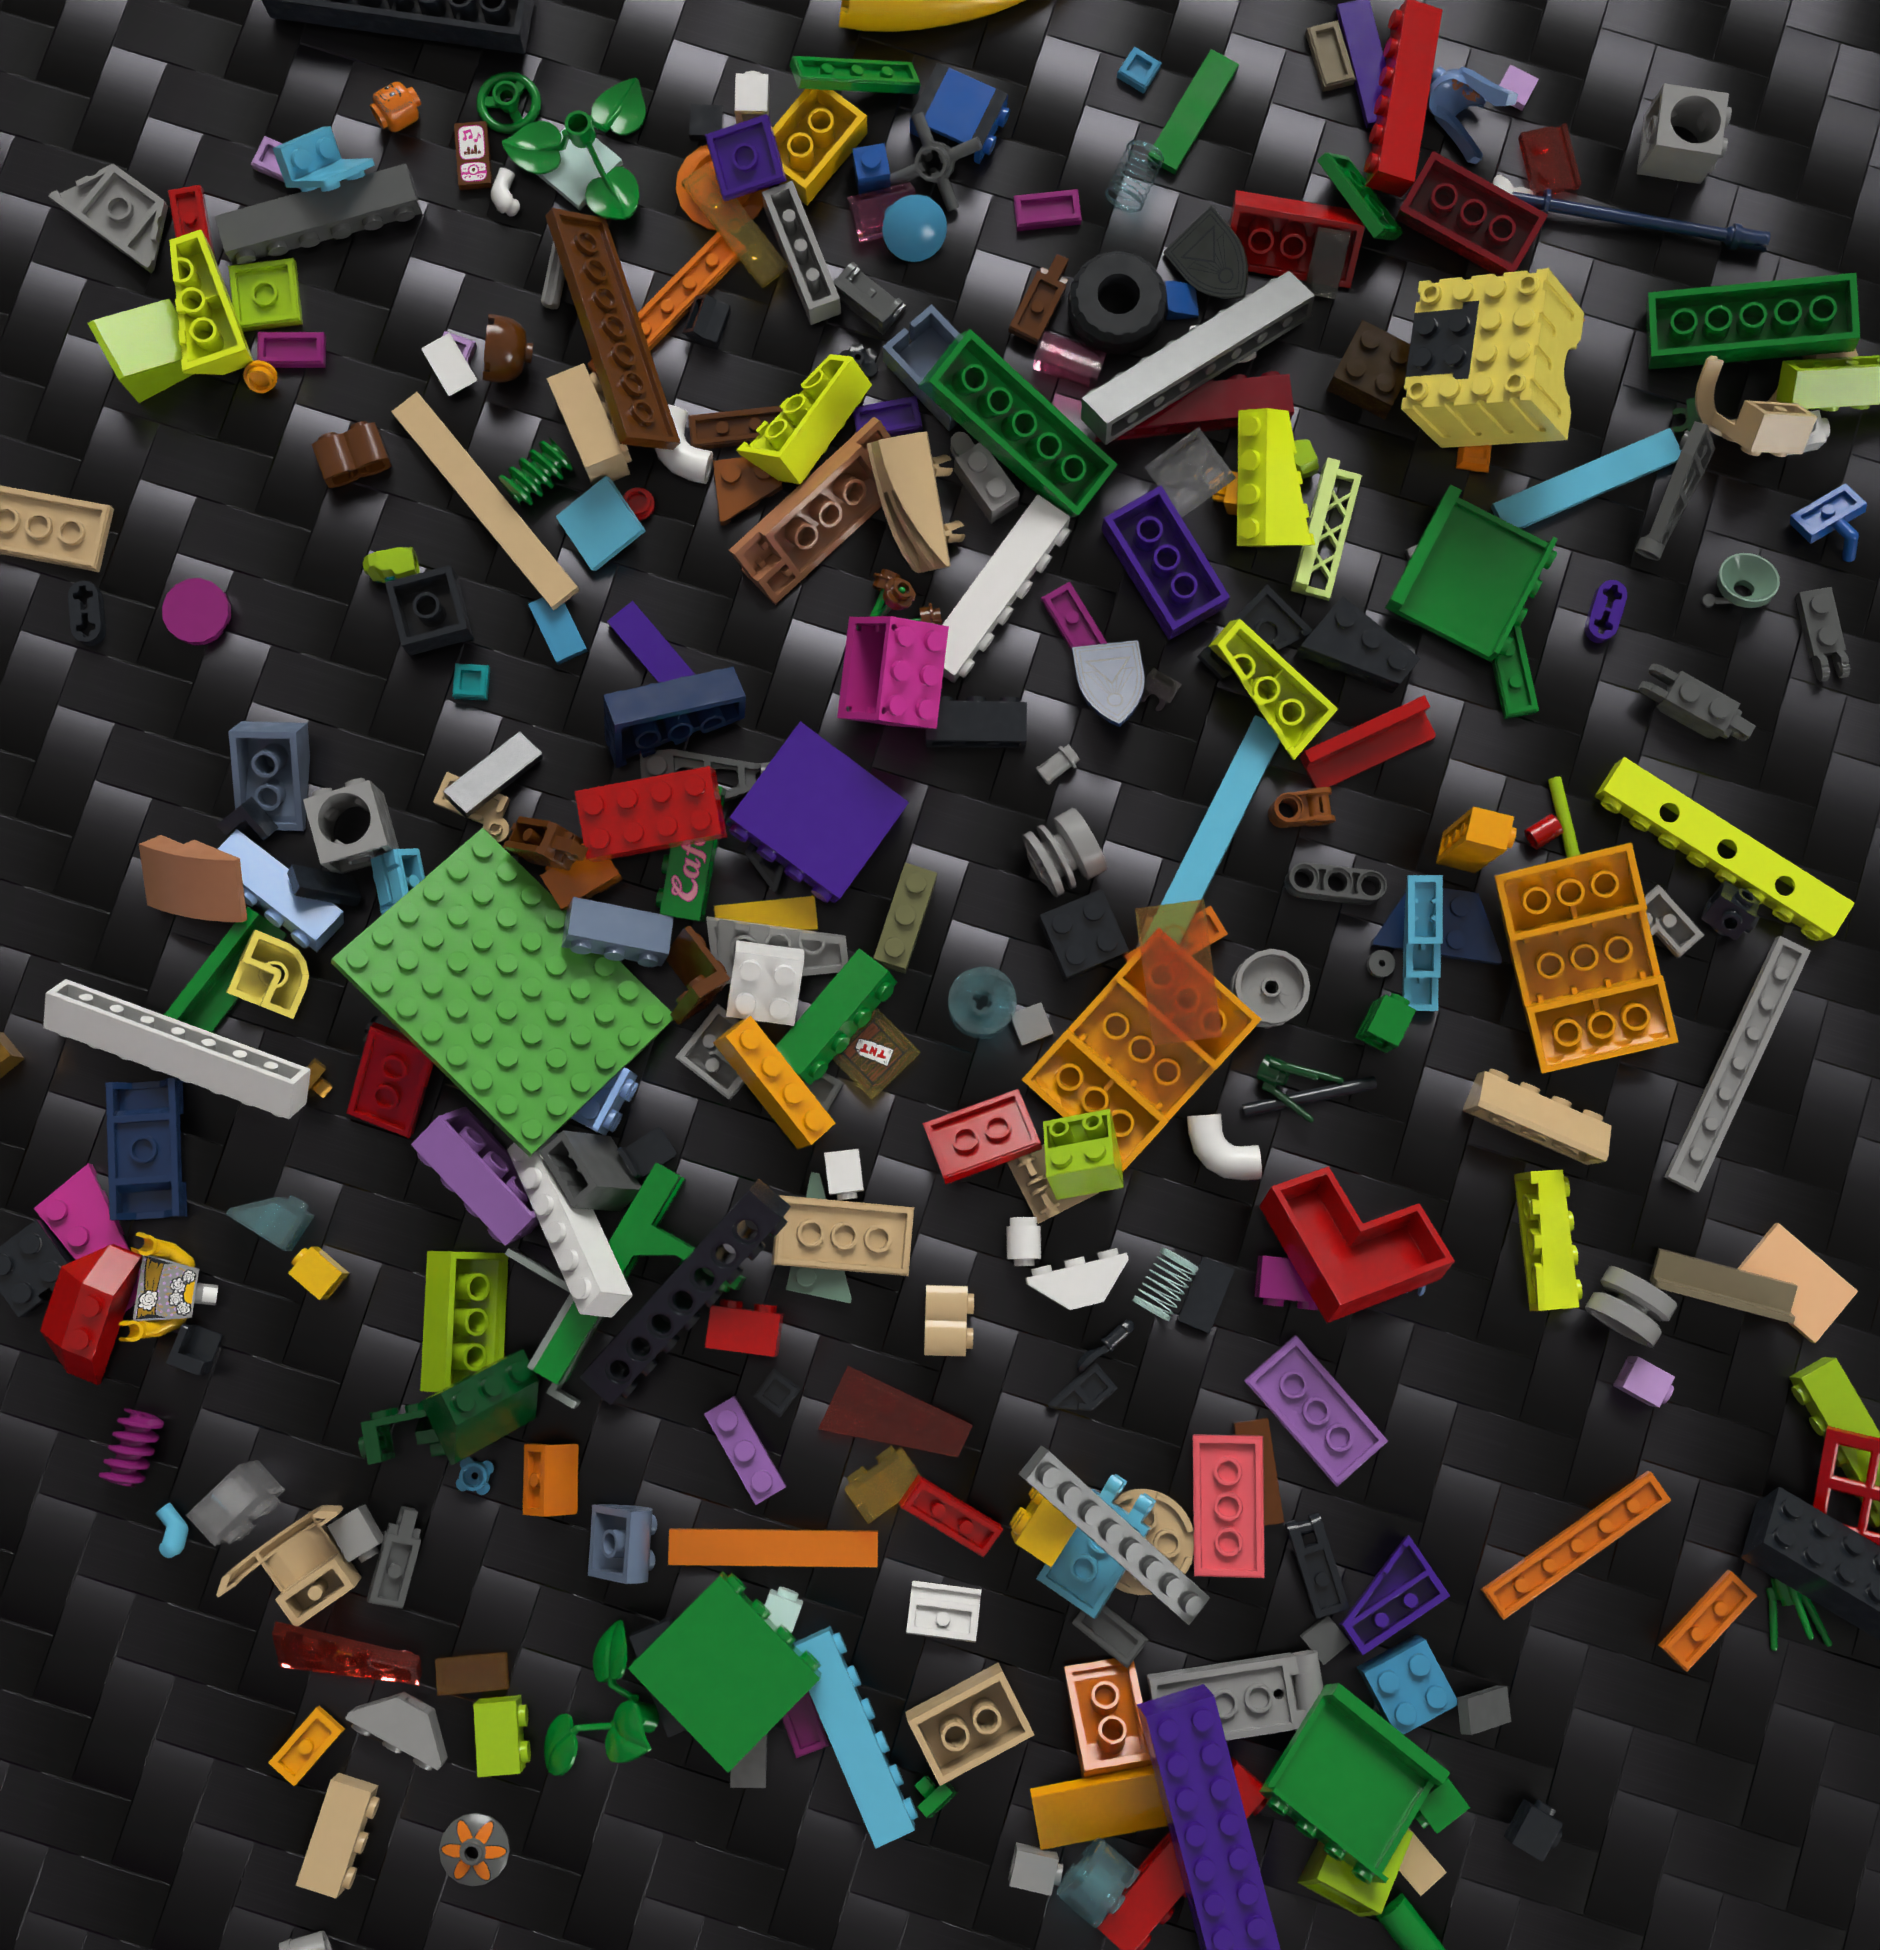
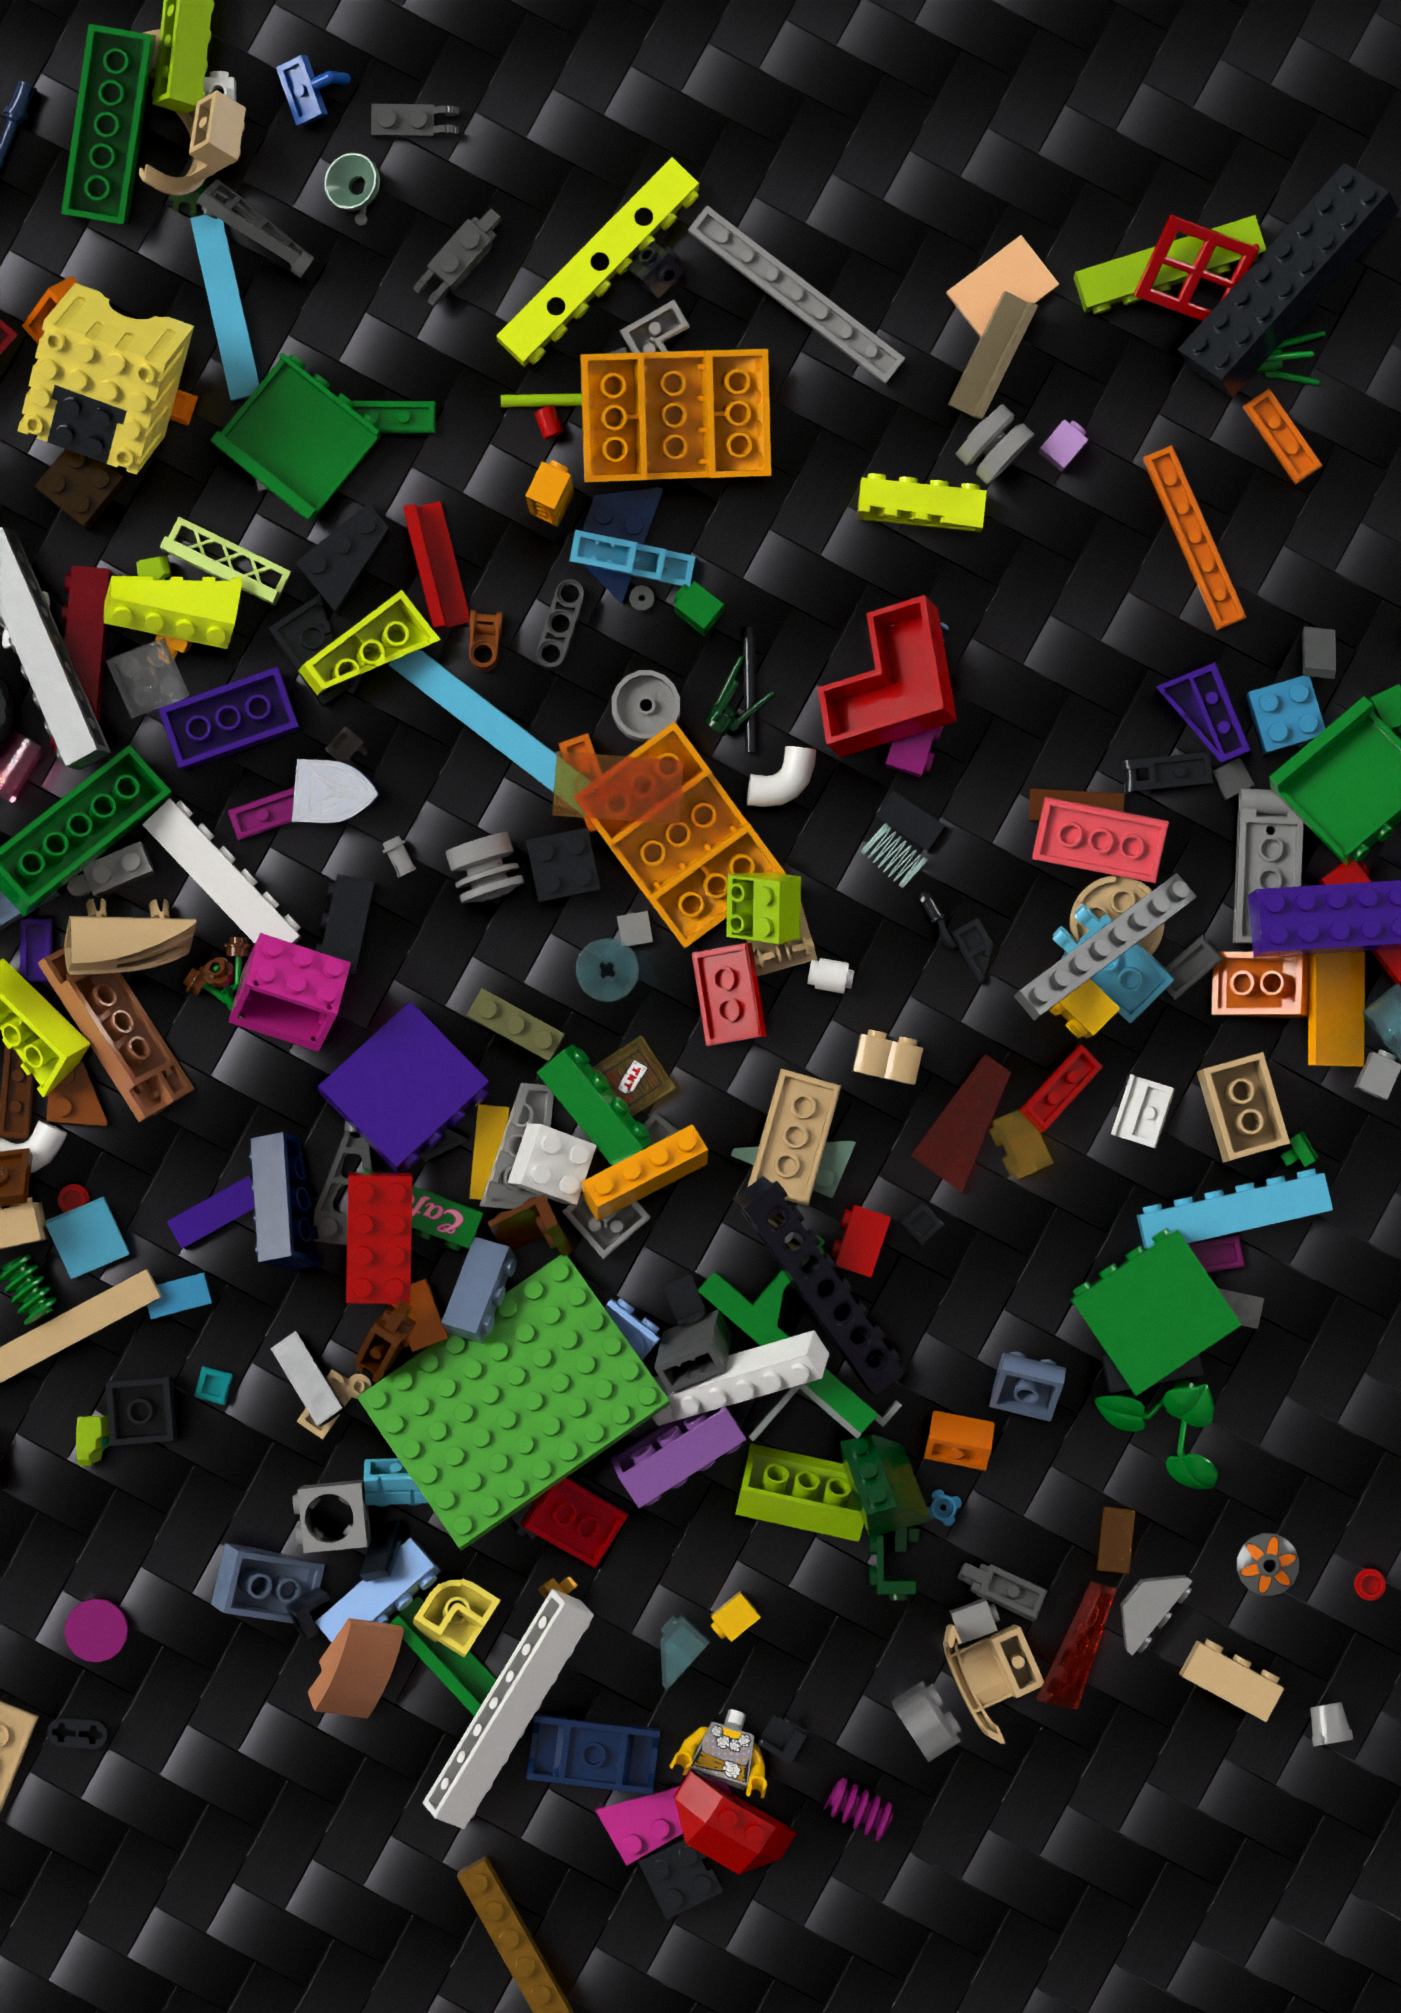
camera: 70 degrees left, 5 degrees up
medium azure arm [156,1503,189,1558] -> none
light orange plate [268,1705,345,1786] -> none
lime brick [473,1695,531,1777] -> none
orange tile [668,1528,878,1567] -> none
medium lavender plate [704,1396,786,1505] -> none
light aqua brick [765,1587,803,1633] -> none
white brick [824,1149,864,1201] -> none
white slope [1025,1248,1129,1310] -> none
medium lavender tile [1244,1335,1388,1487] -> none
tan slope [1462,1069,1612,1165] -> none
dark purple beam [1584,580,1627,643] -> none

